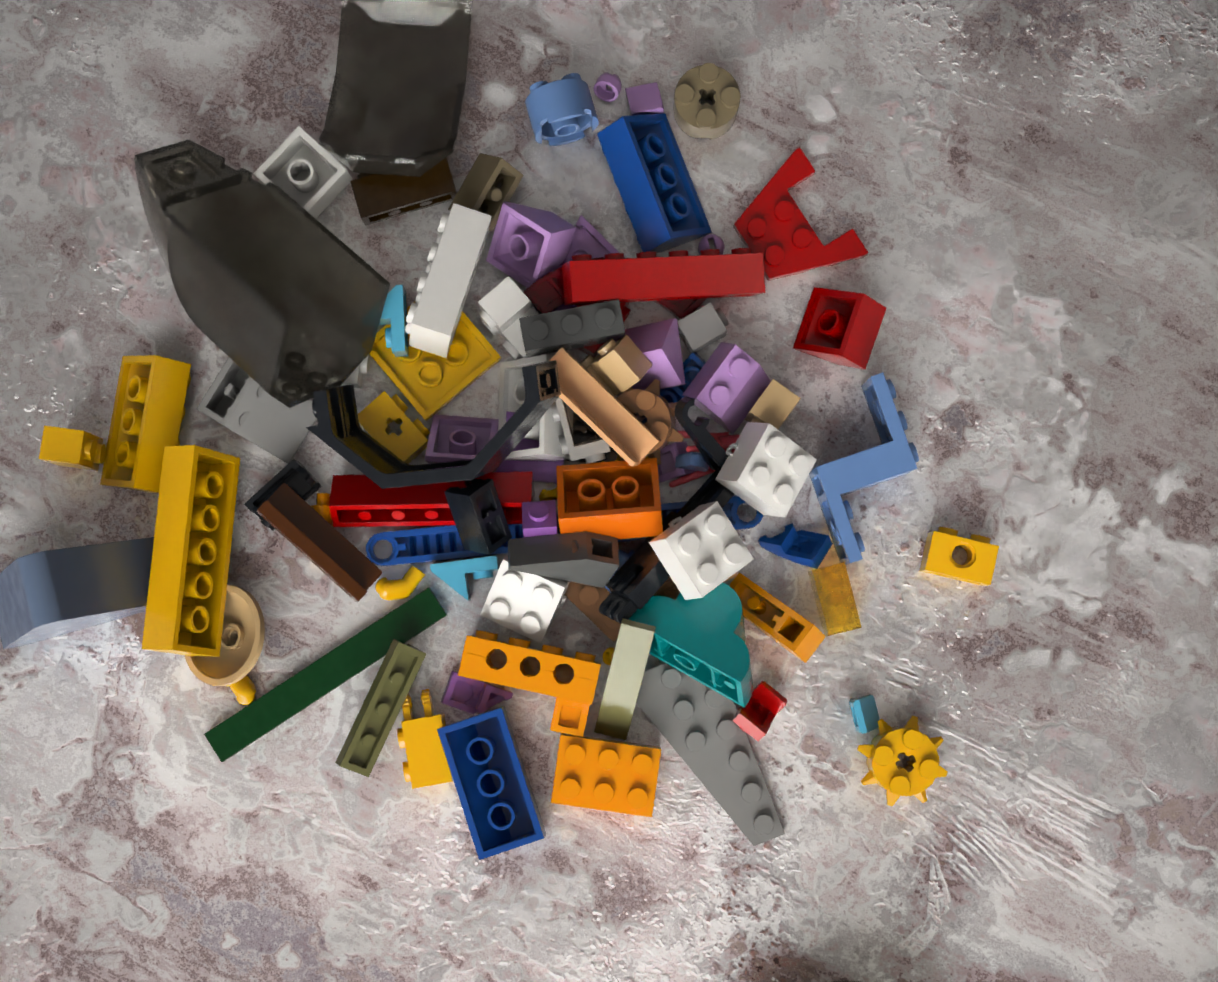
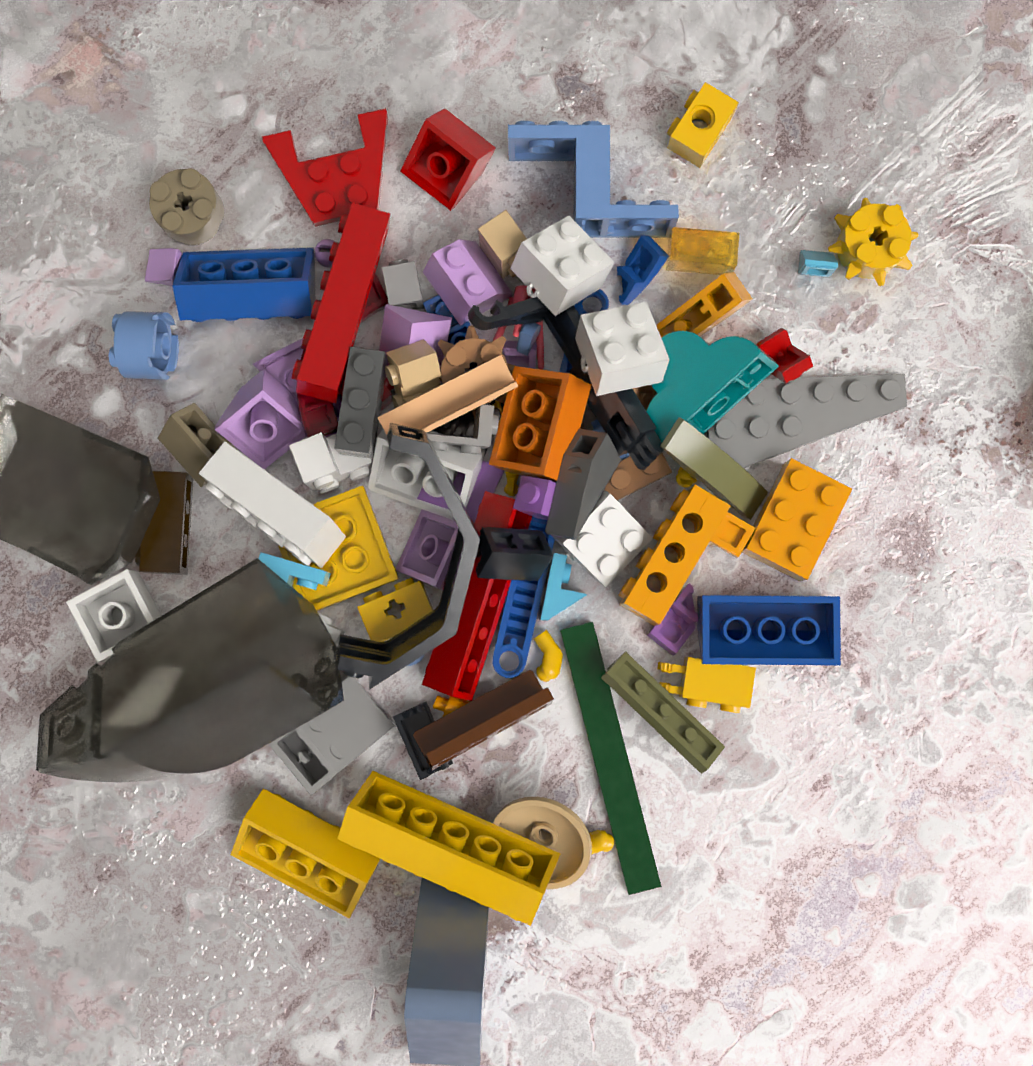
camera: 70 degrees left, 0 degrees up
yellow brick [39,425,106,471] -> none
lavender hinge [593,72,622,102] -> none

